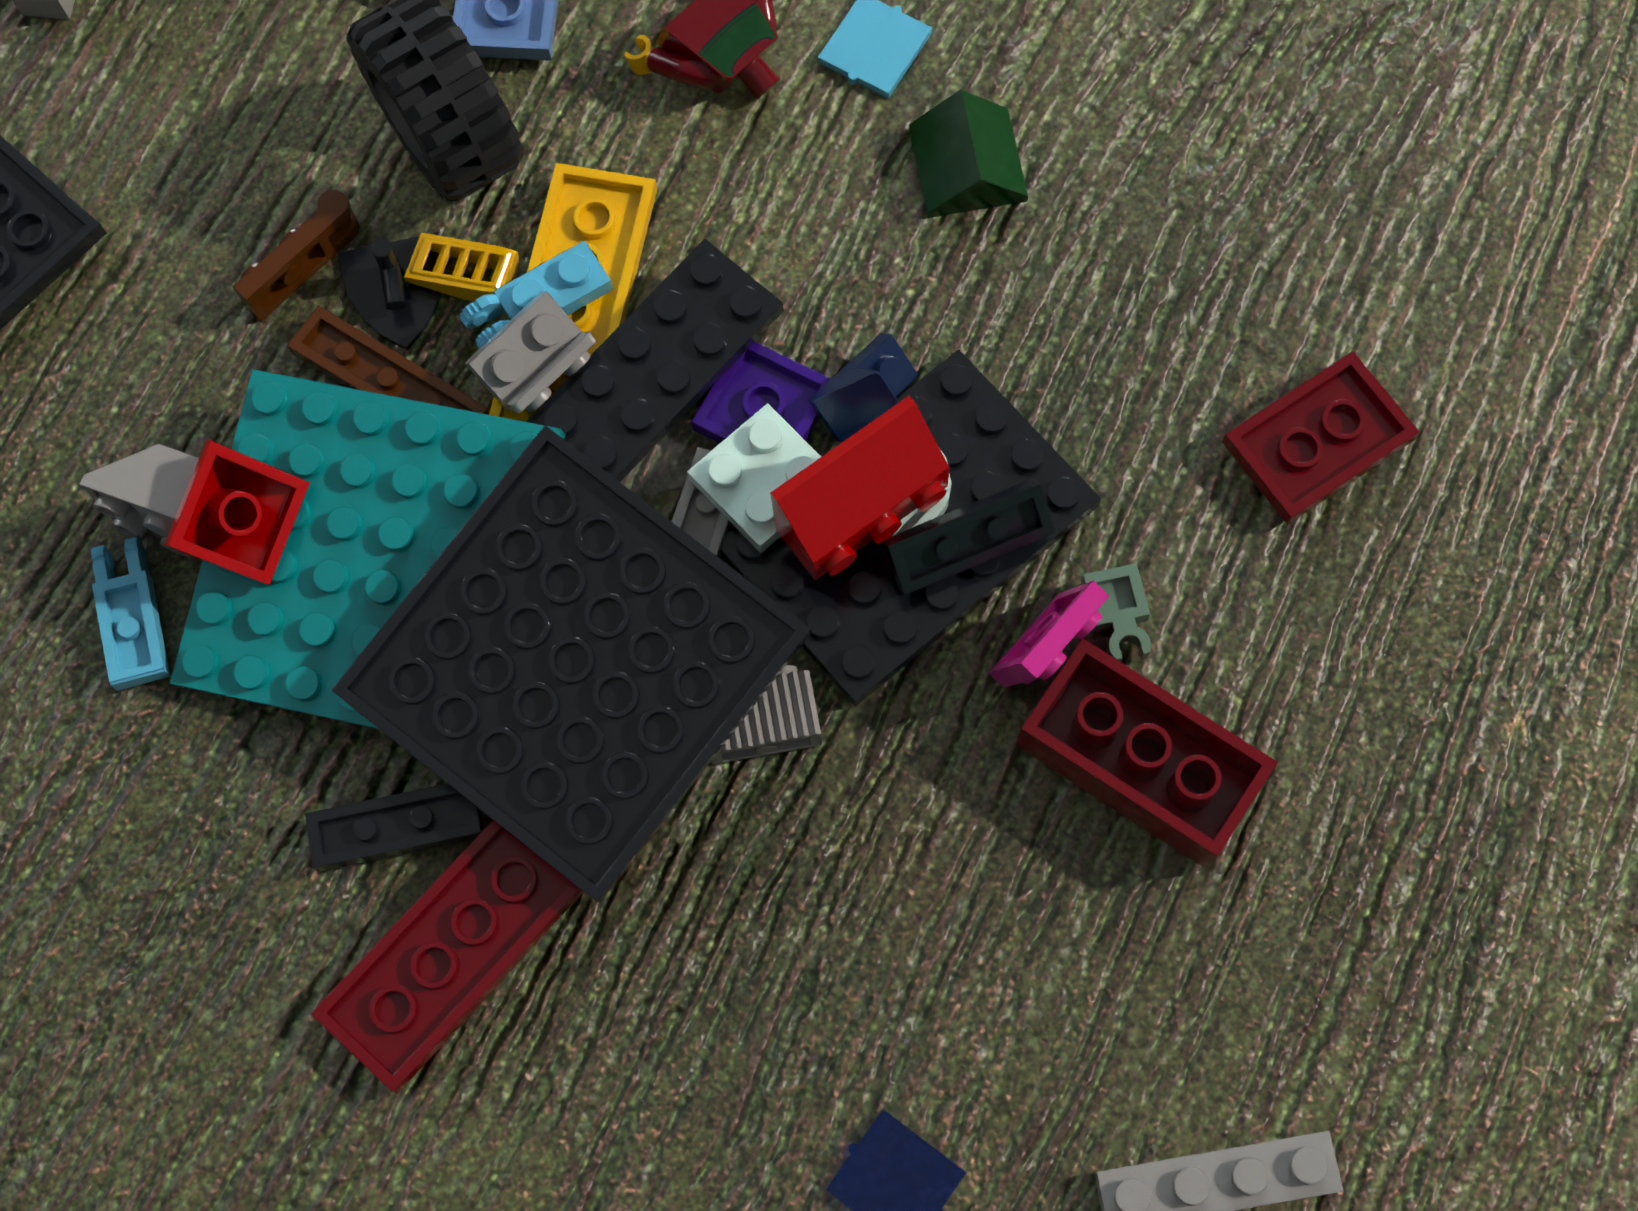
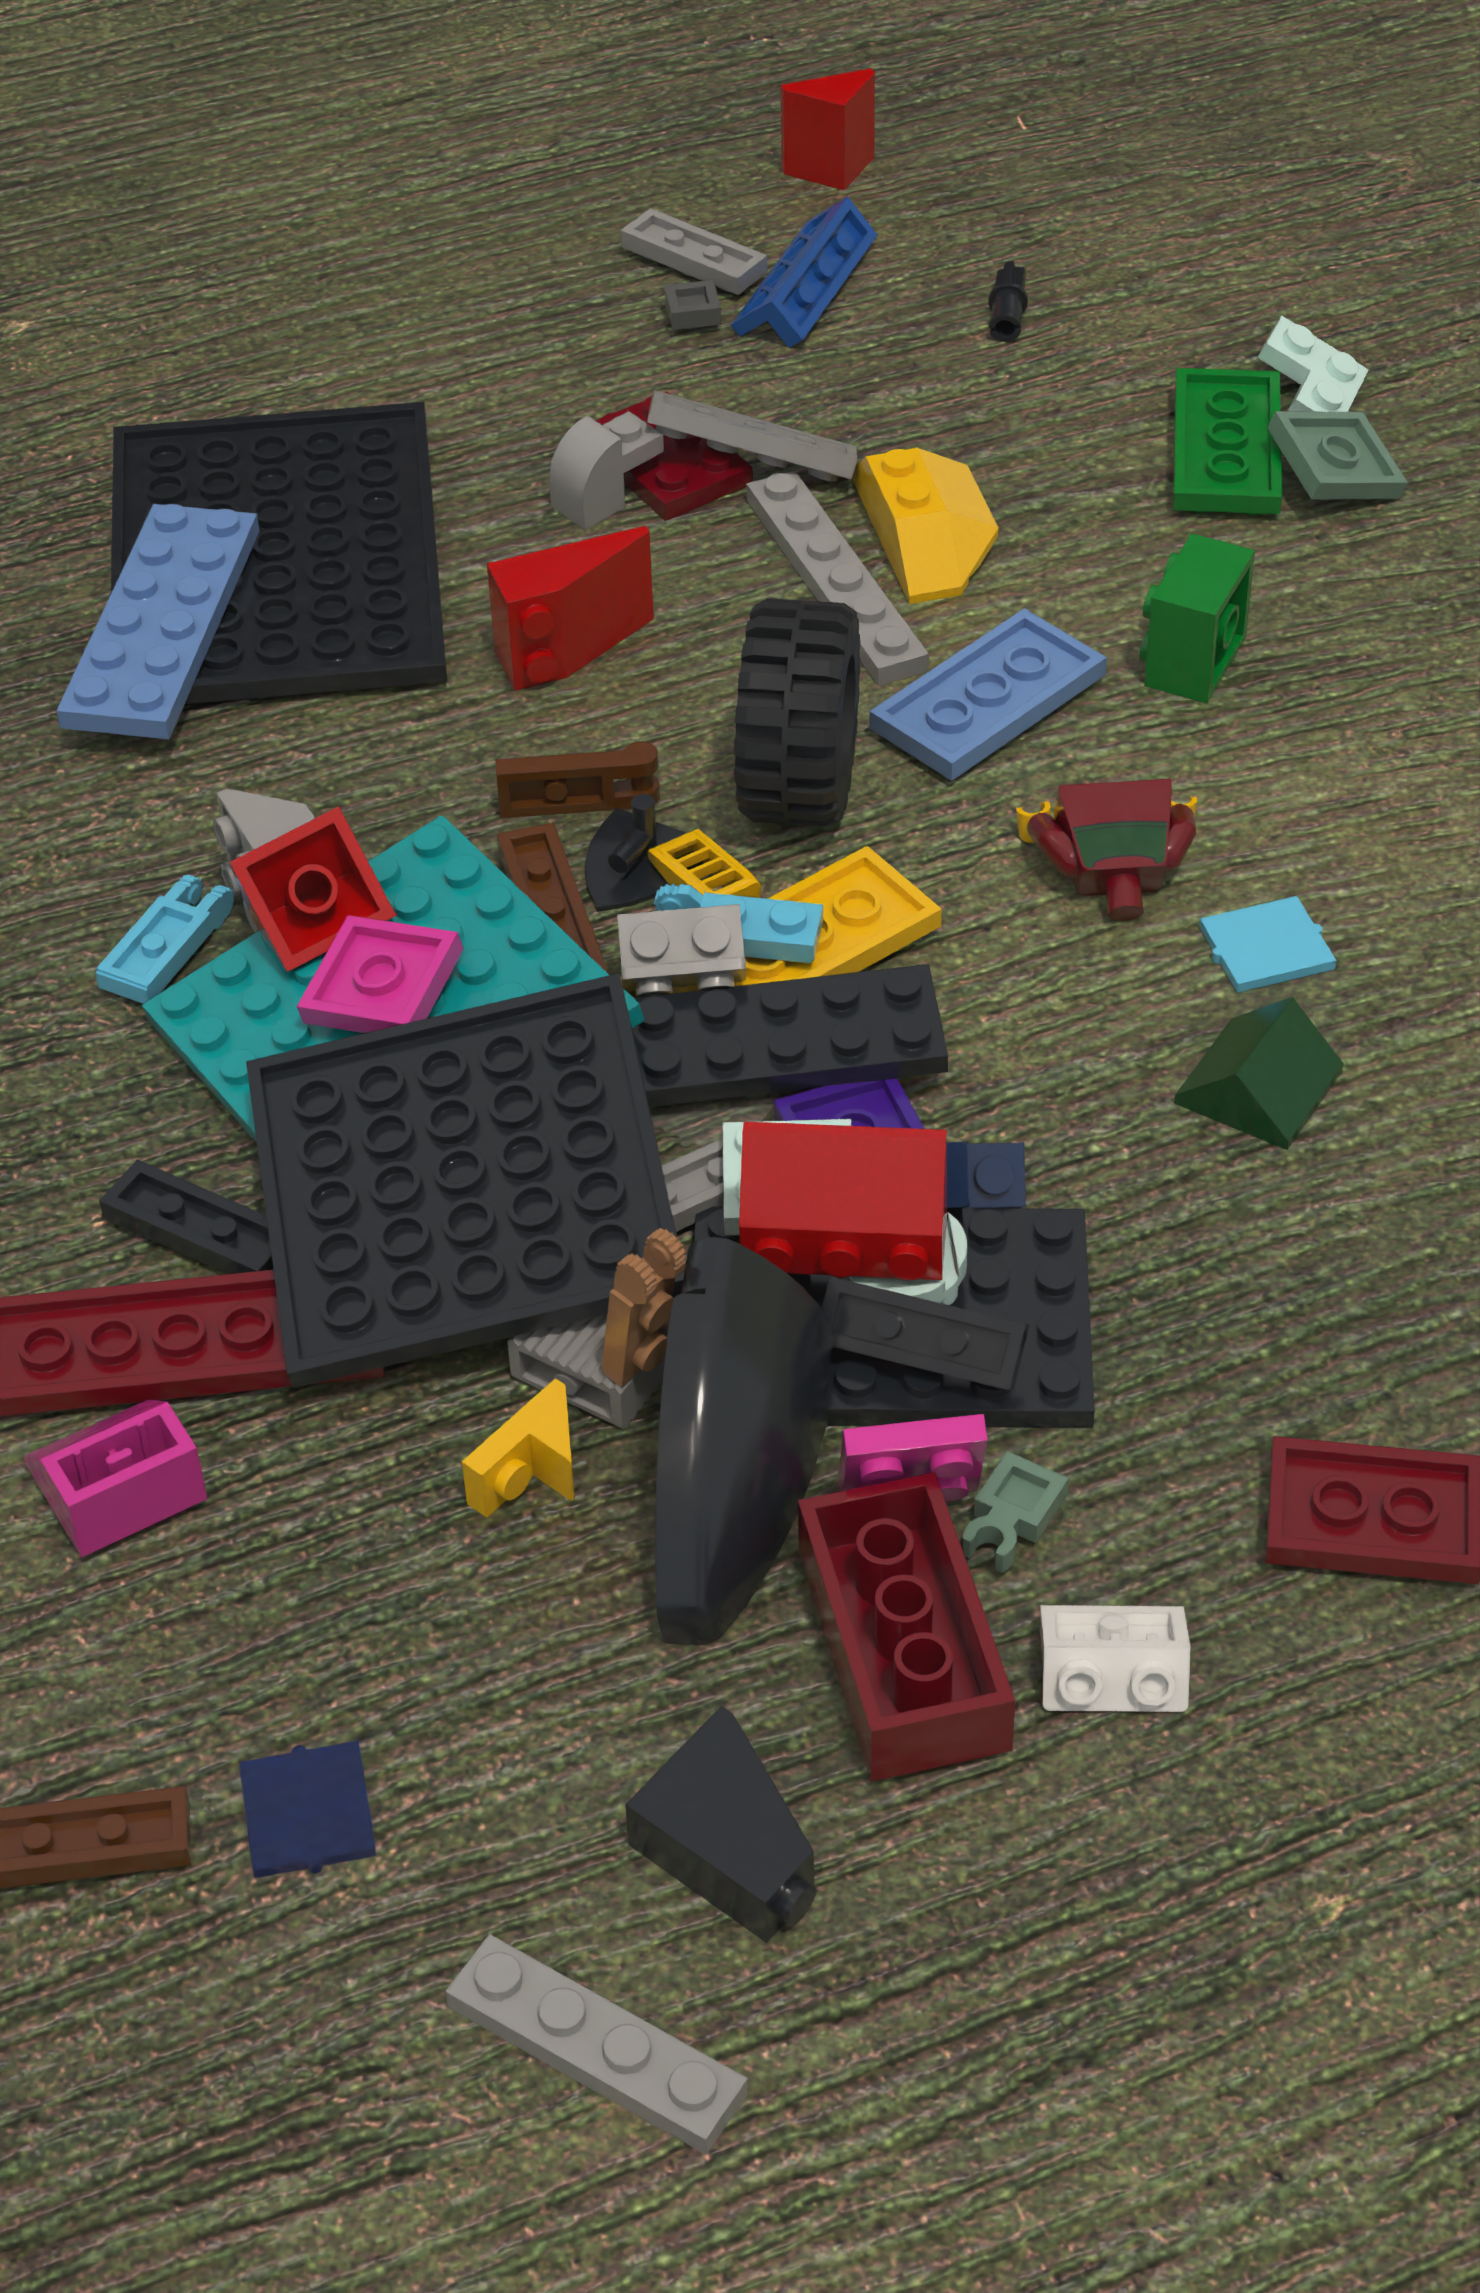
camera: 40 degrees right, 25 degrees down
none -> dark pink slope [24,1400,208,1558]
none -> dark pink plate [296,915,464,1033]
none -> yellow slope [462,1378,575,1518]
none -> red slope [487,525,654,691]
none -> medium nougat hinge [601,1228,687,1387]
none -> black slope [625,1706,816,1943]
none -> black panel [655,1237,834,1645]
none -> white bracket [1040,1605,1191,1712]

